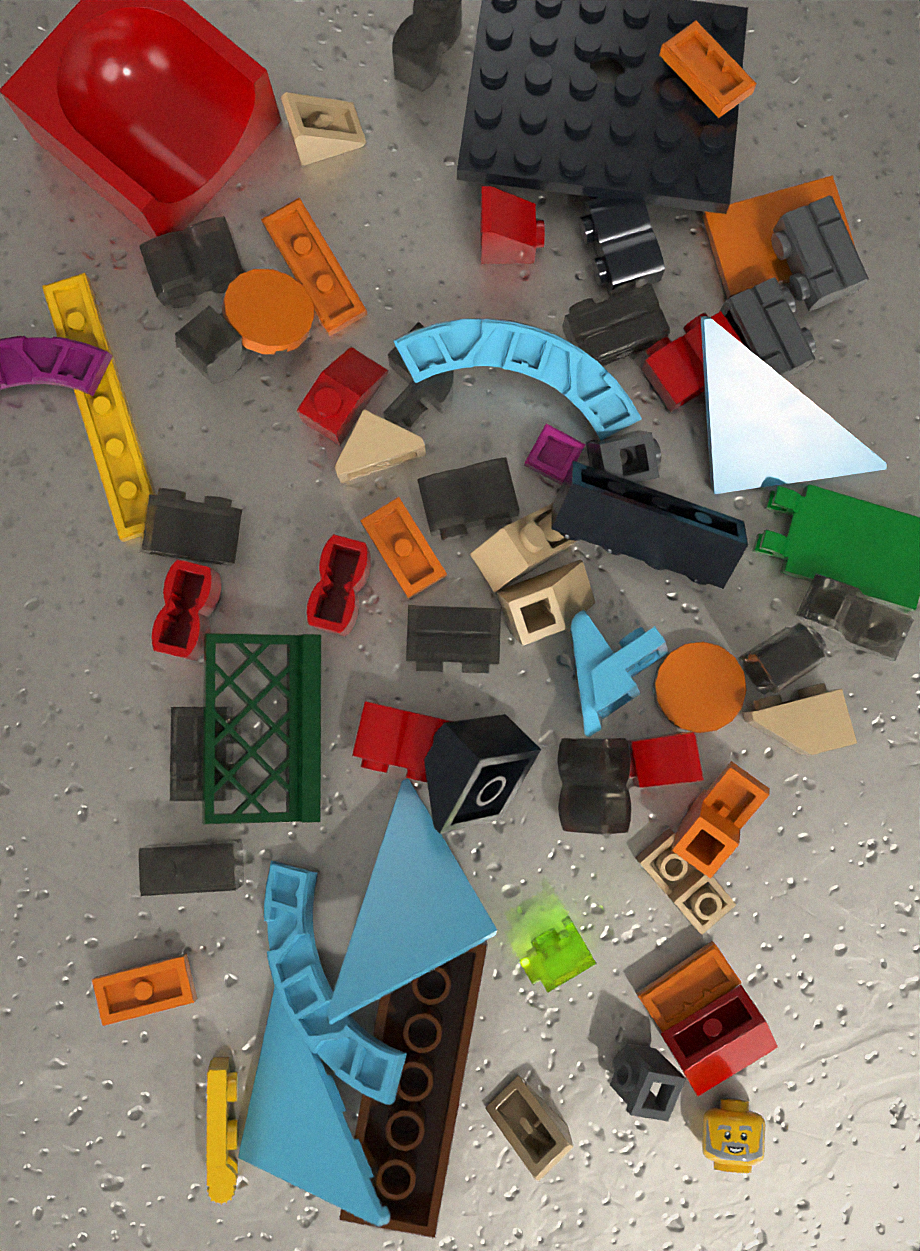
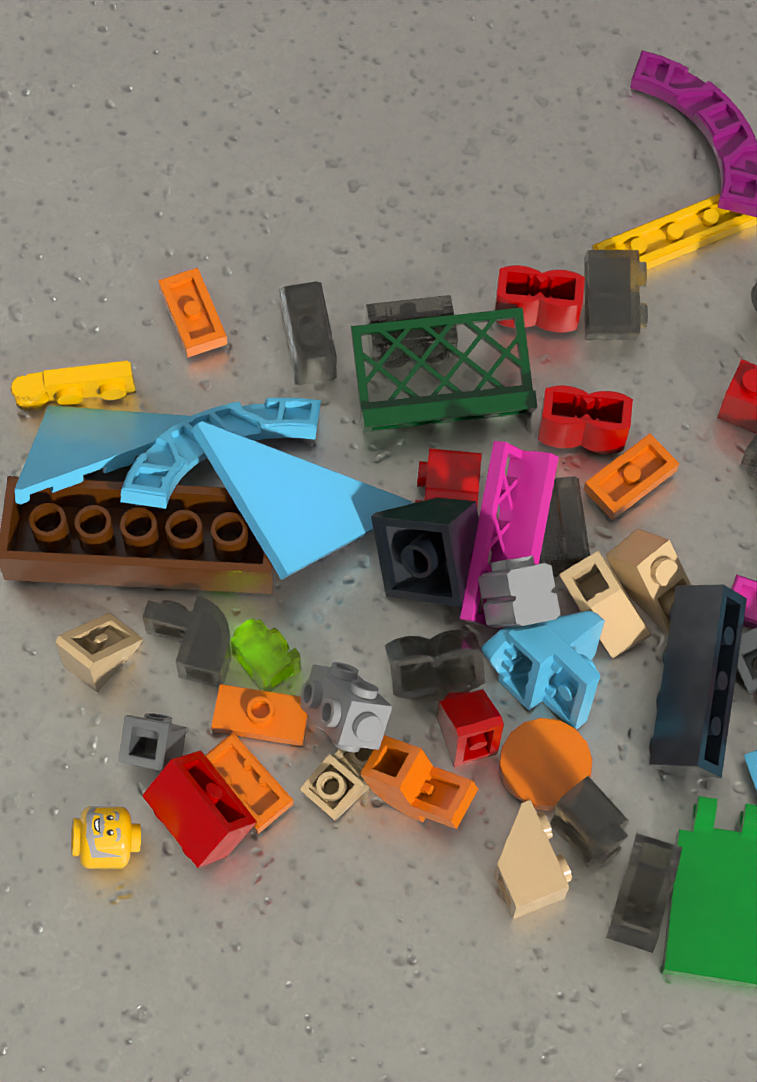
camera: 80 degrees right, 20 degrees down
tan slope [334,409,426,484] -> none
clear smoke brick [417,457,520,542] -> none
none -> clear smoke brick [142,595,232,688]
none -> orange plate [211,684,308,746]
none -> light grey brick [300,662,393,752]
none -> dark pink fence [460,441,559,630]
none -> light grey brick [478,555,561,628]

